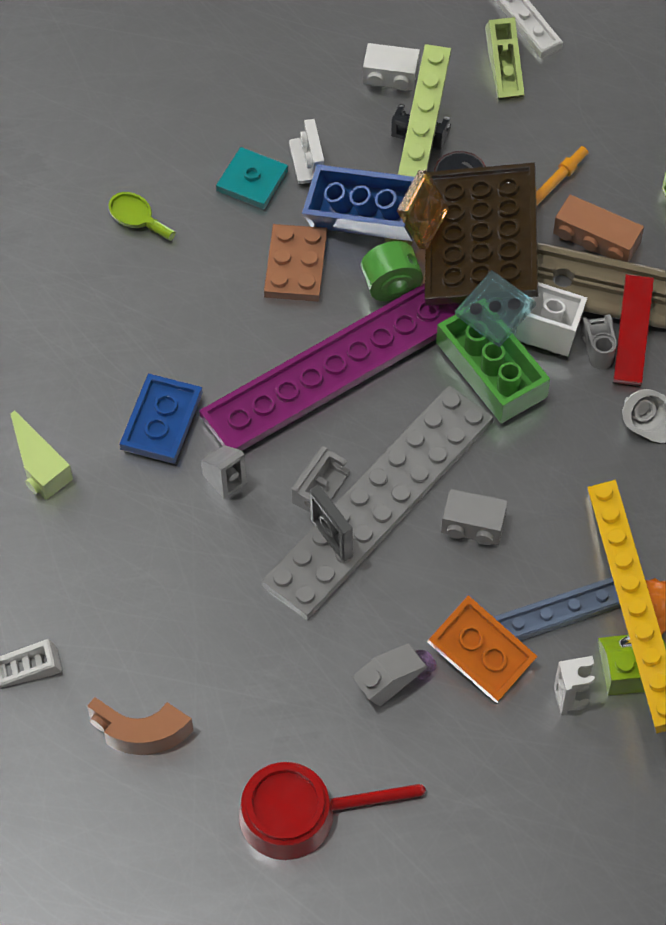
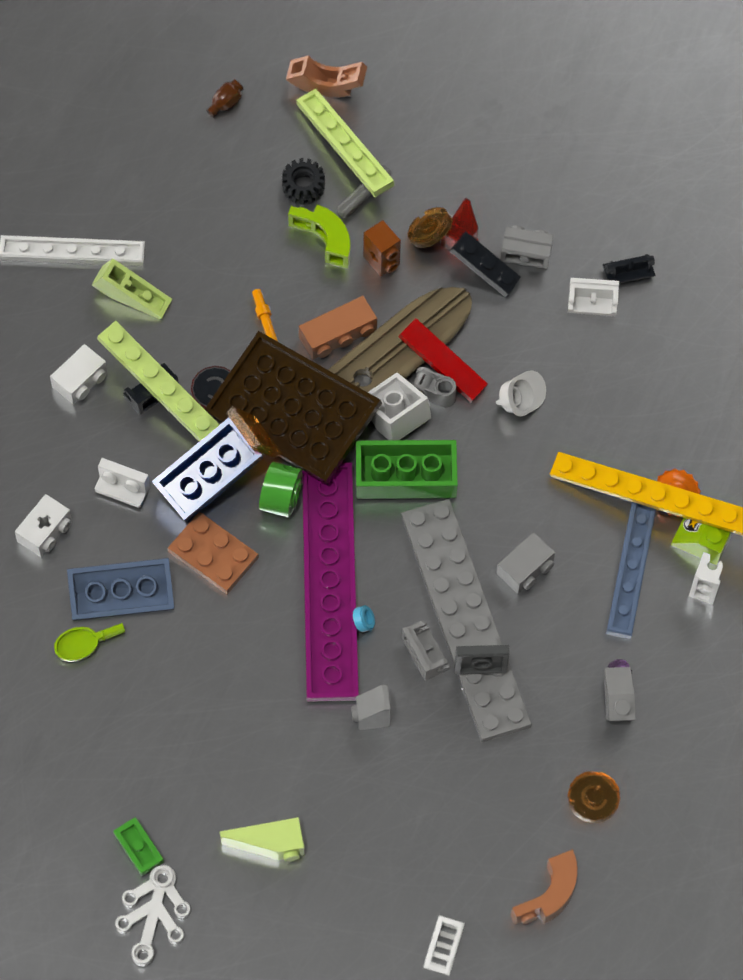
camera: 60 degrees left, 5 degrees up
blue plate [119,373,203,464] -> none
teal plate [216,147,288,210] -> none
red piece [239,762,426,860] -> none
orange plate [427,595,537,703] -> none
clear light blue tile [455,270,536,347] -> none
none -> white brick [14,494,72,557]
none -> sand blue slope [67,558,174,620]
none -> medium azure tile [353,605,375,632]
none -> clear orange tile [567,771,620,823]

